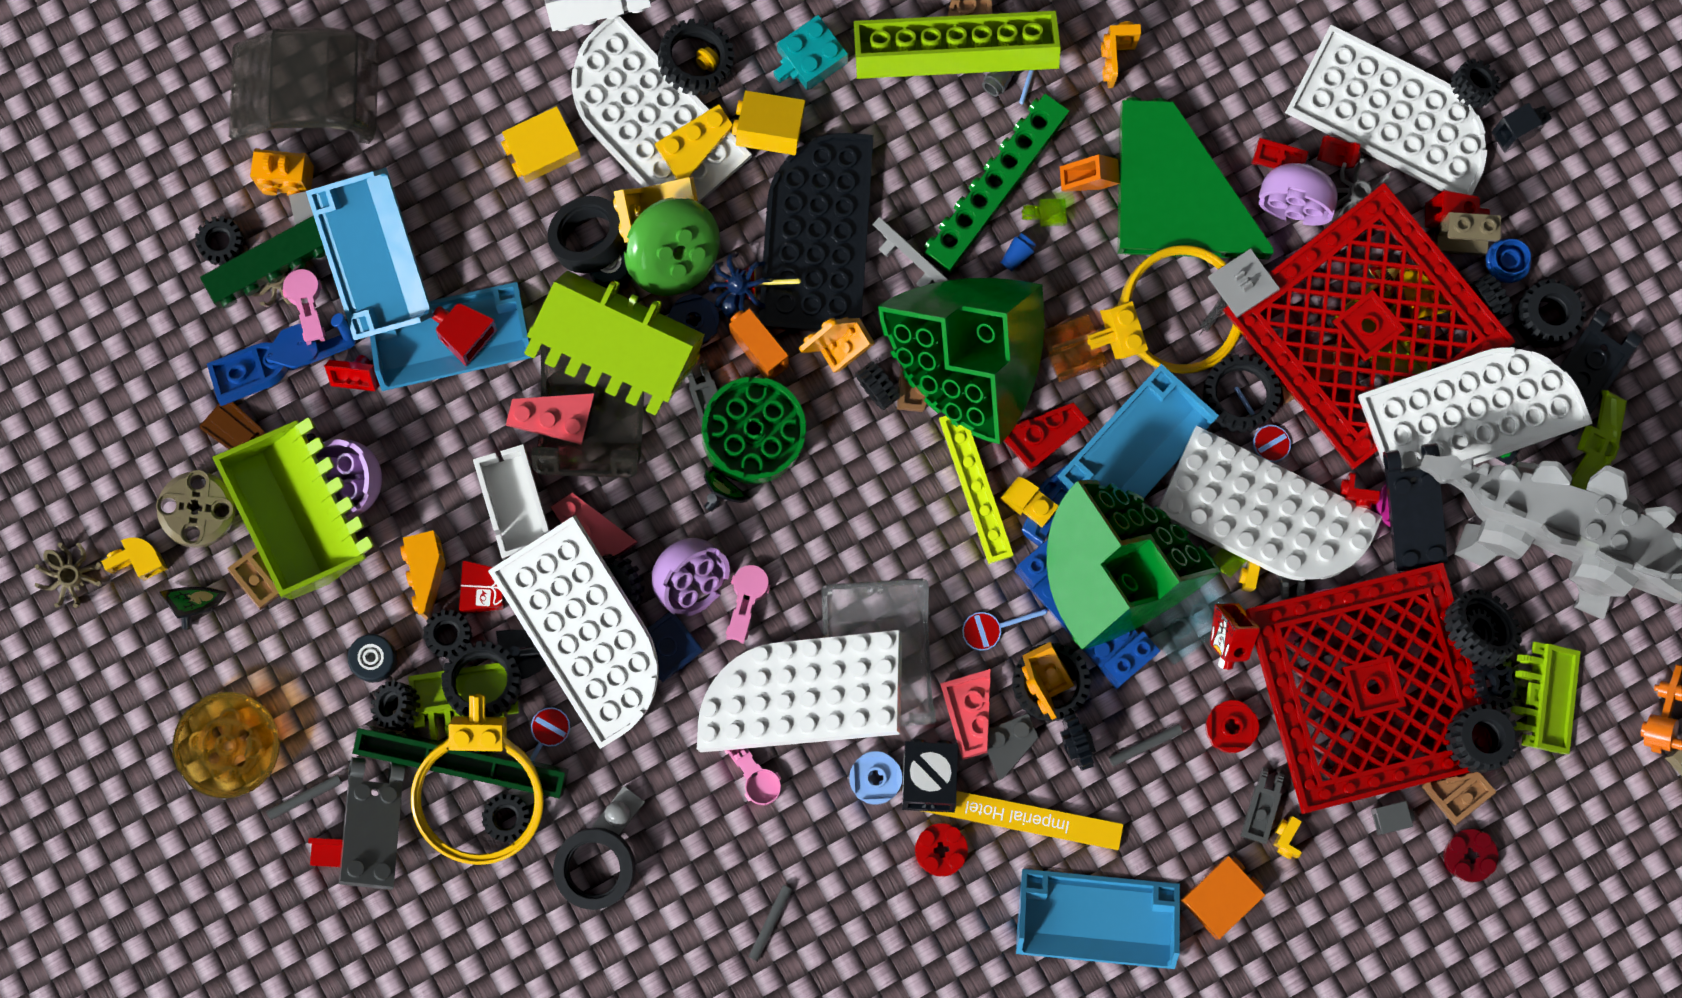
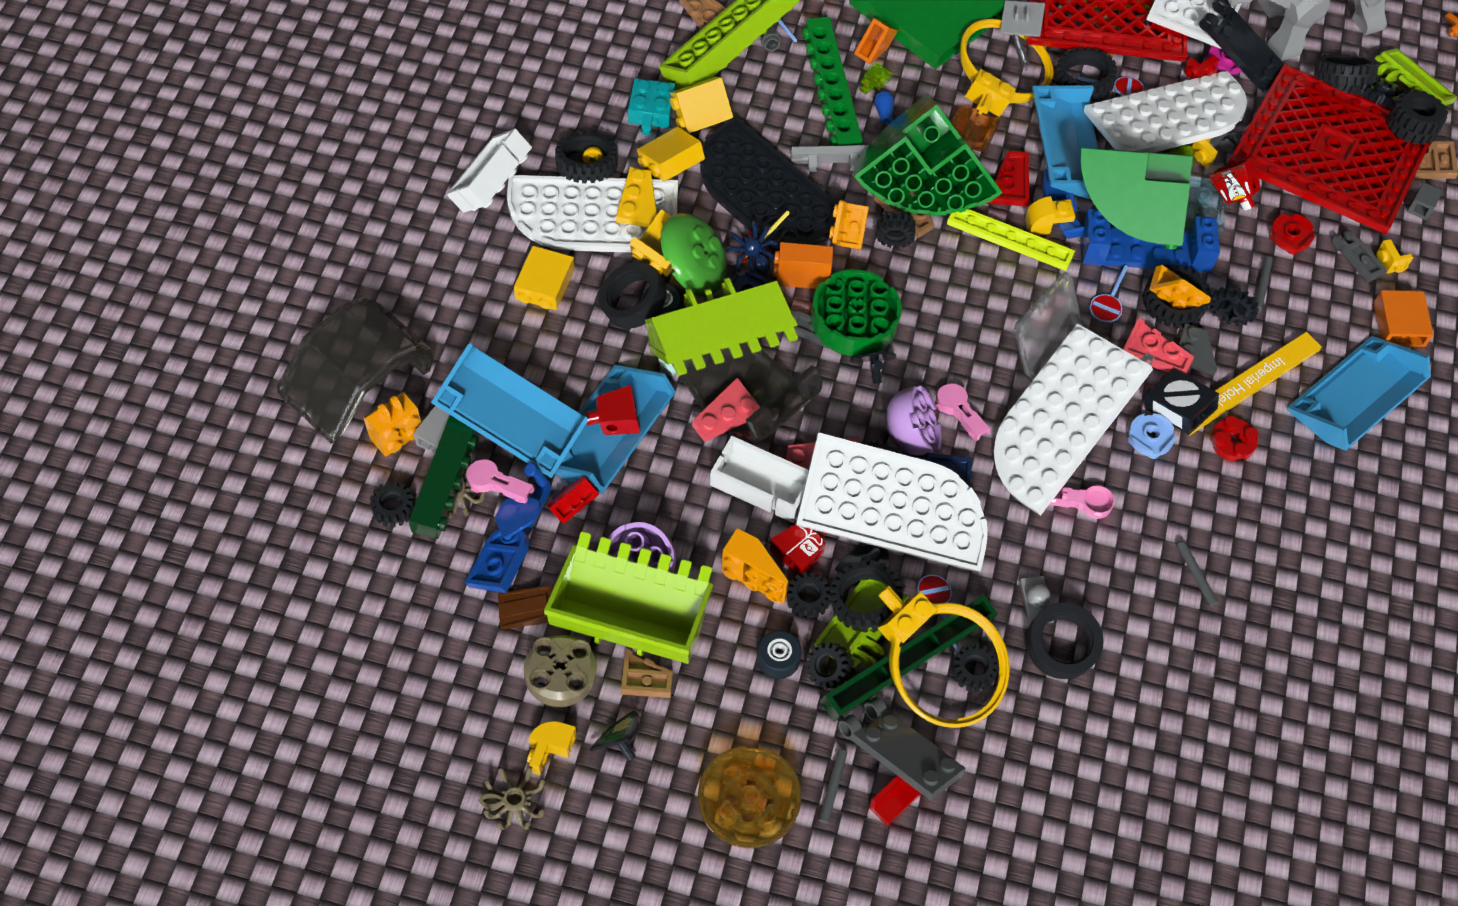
camera: 45 degrees left, 20 degrees down
none -> yellow brick [670,77,733,133]

